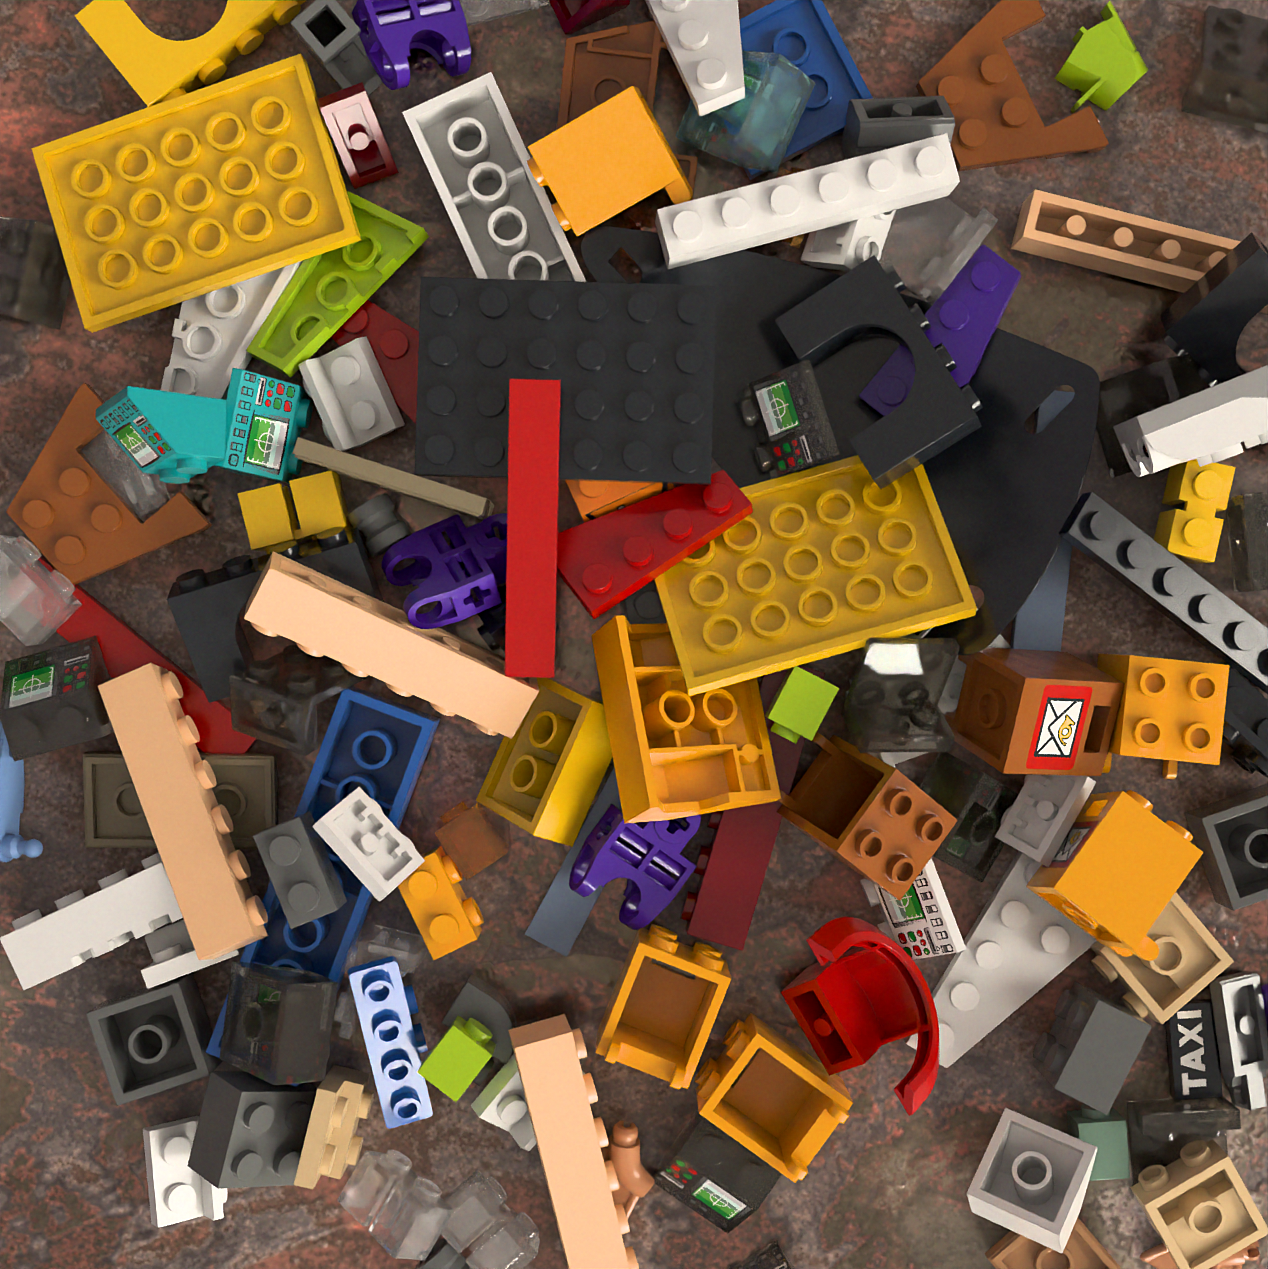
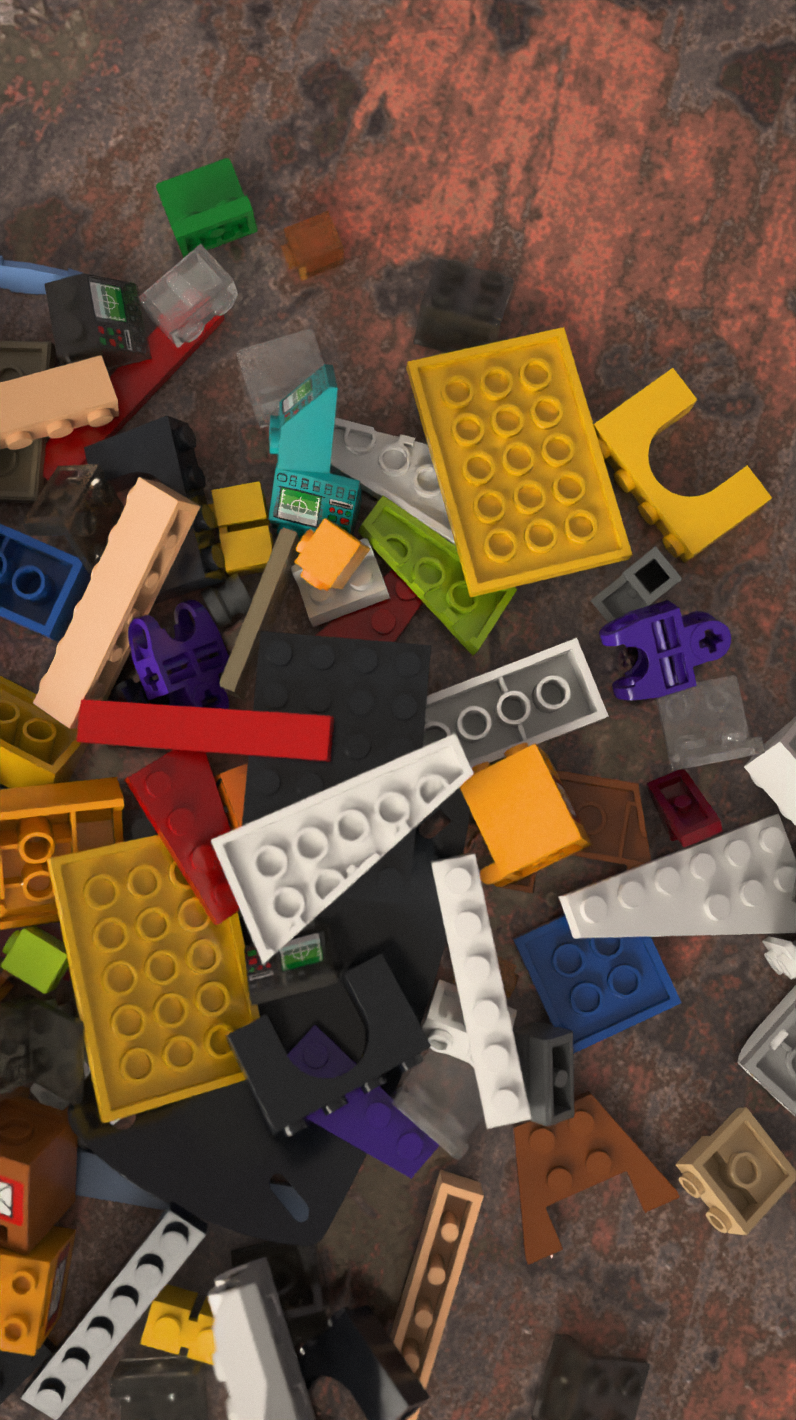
camera: 90 degrees right, 5 degrees down
dark orange wing [6,383,212,585] -> none
slope [317,82,399,189] -> none
clear light blue slope [675,50,815,173] -> none
lime piece [1054,1,1148,113] -> none
none -> white wing [211,733,473,964]
none -> light orange brick [295,518,371,591]

